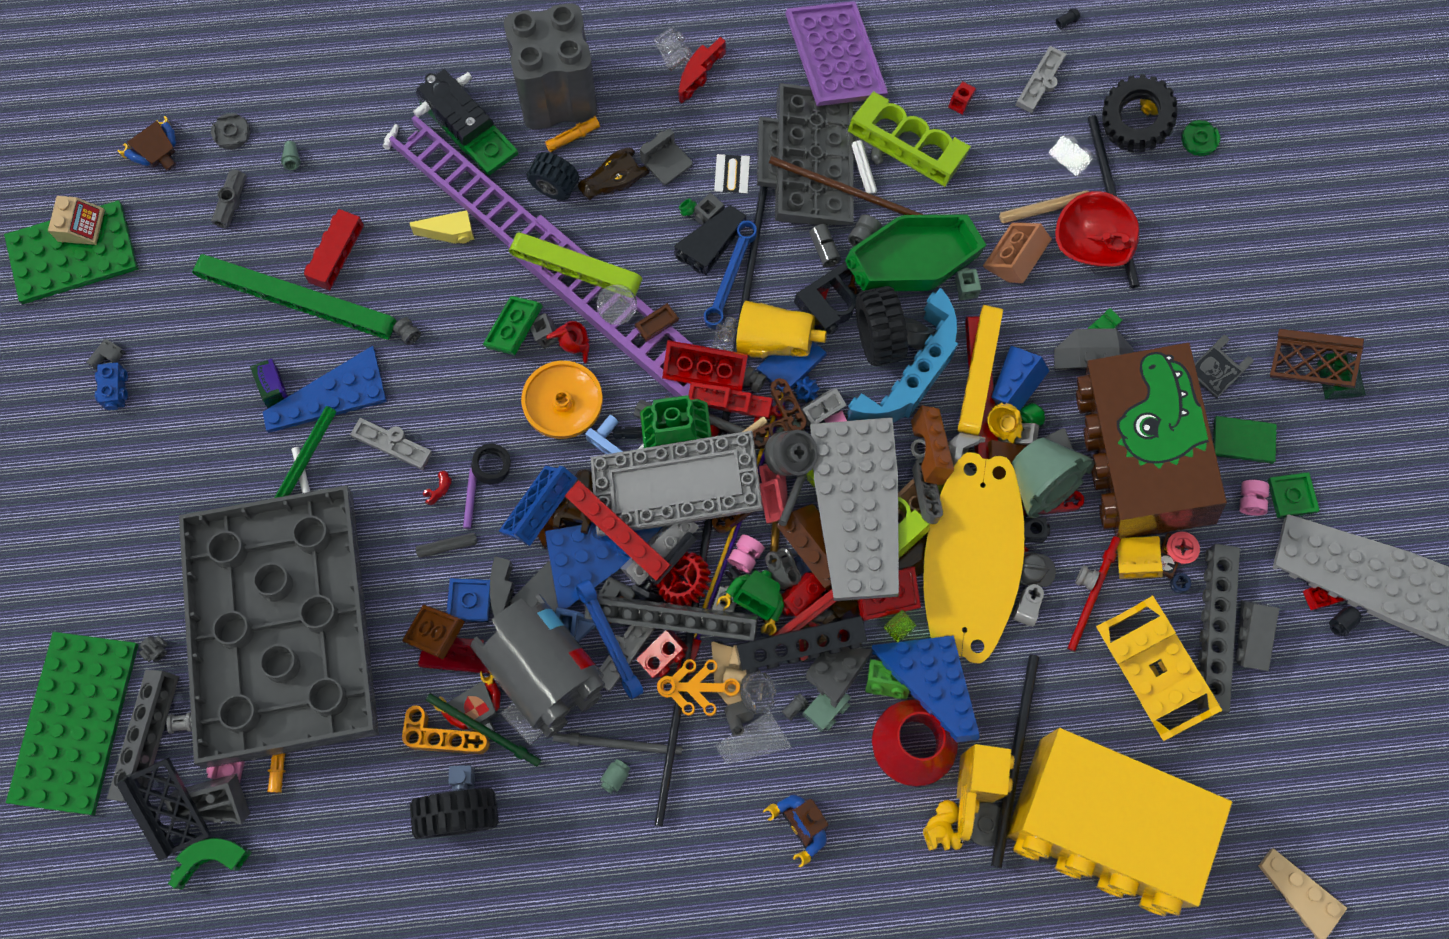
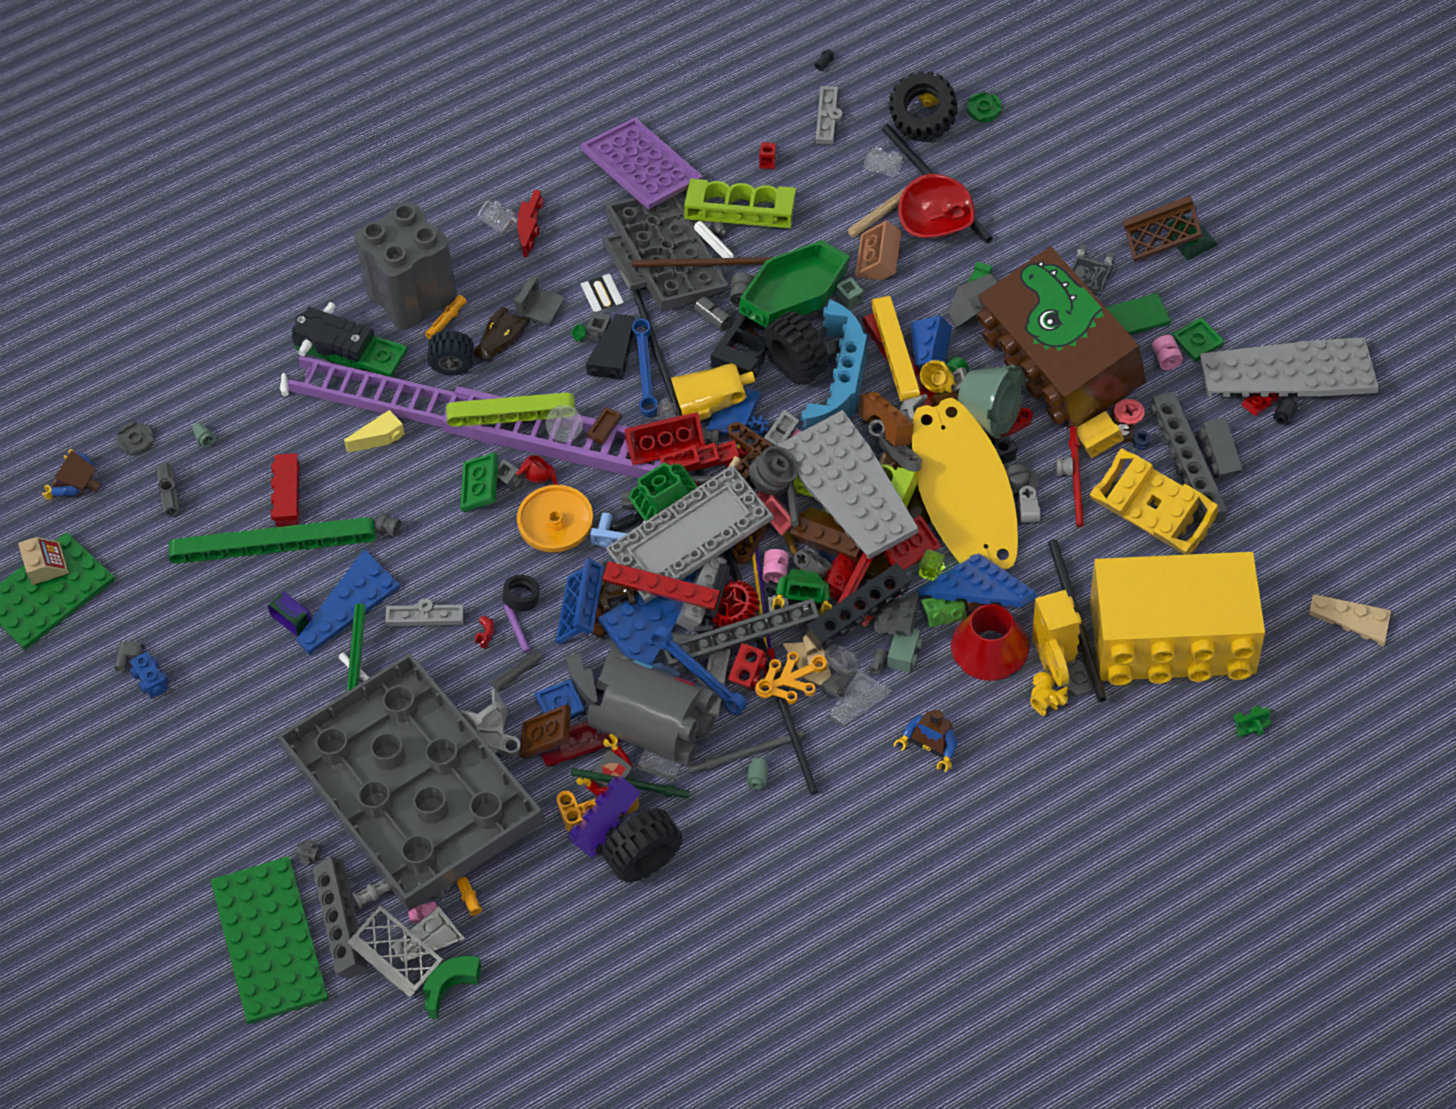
camera: 20 degrees left, 15 degrees down
none -> light grey piece [460,688,520,758]
none -> dark purple wedge [568,775,641,859]

